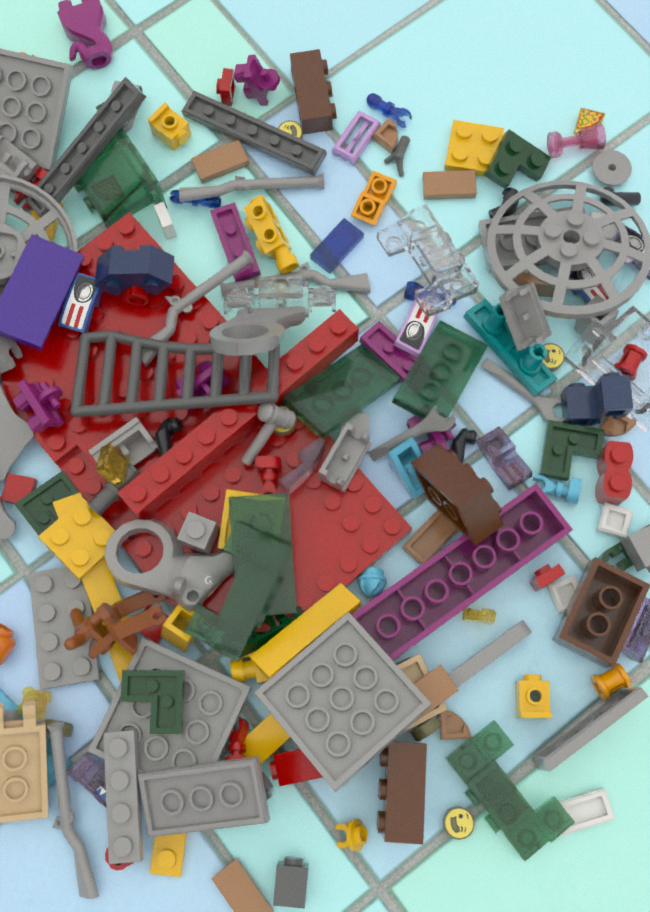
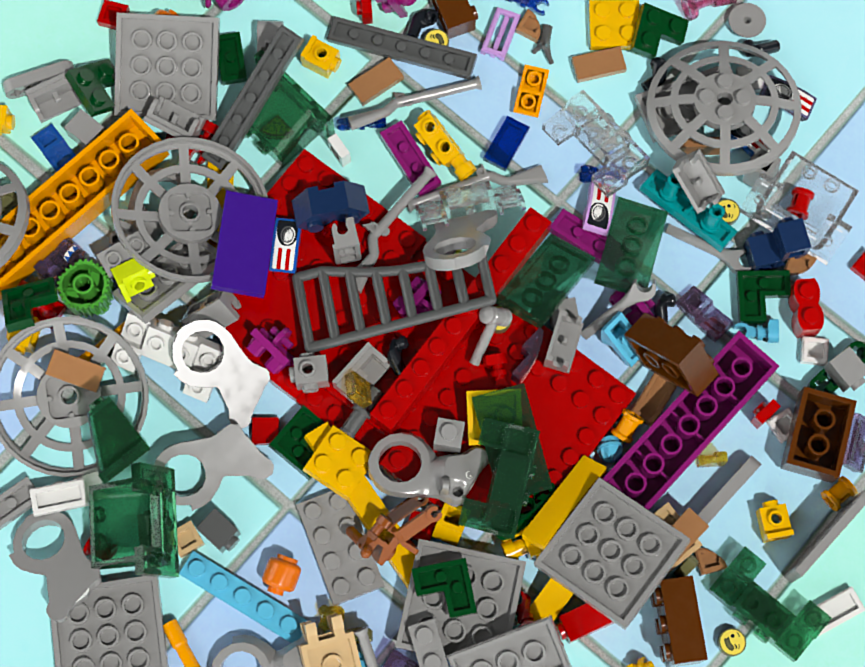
camera: 15 degrees left, 0 degrees up
none -> dark green plate [219,32,248,85]
none -> light grey brick [289,352,330,393]
none -> light grey hinge [332,217,362,266]
none -> black arm [406,9,439,38]
none -> light orange bush [610,408,645,444]

